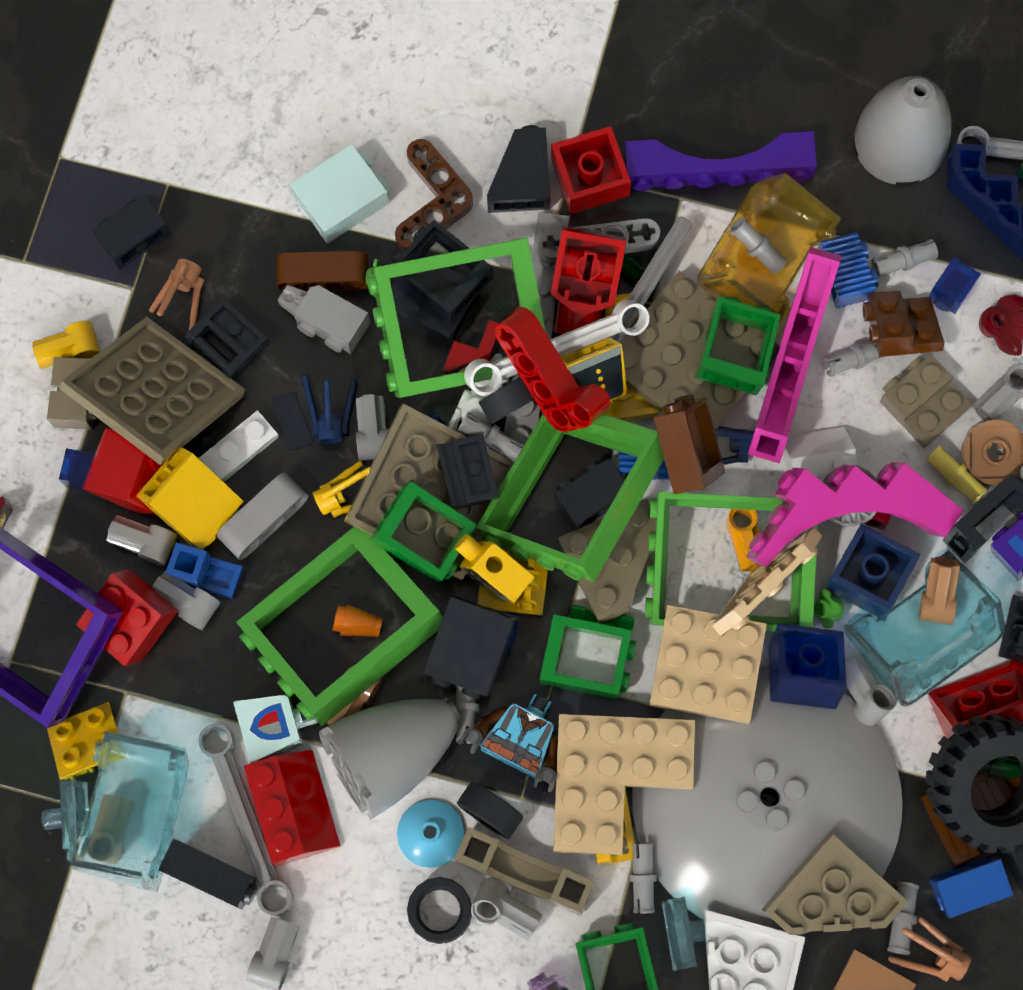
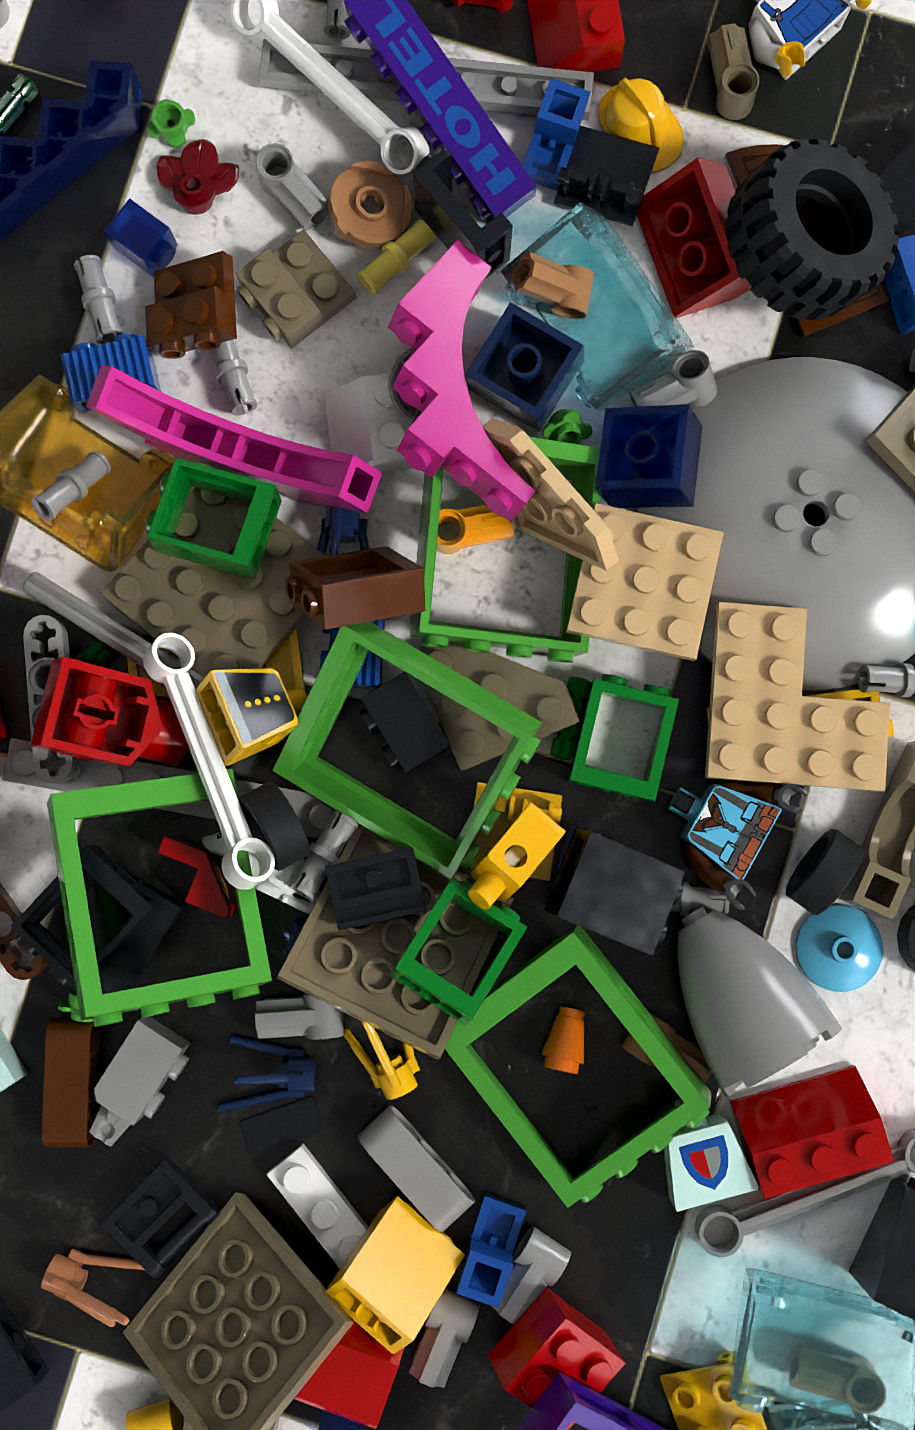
camera: 90 degrees left, 10 degrees up
red beam [495,307,611,432] -> none

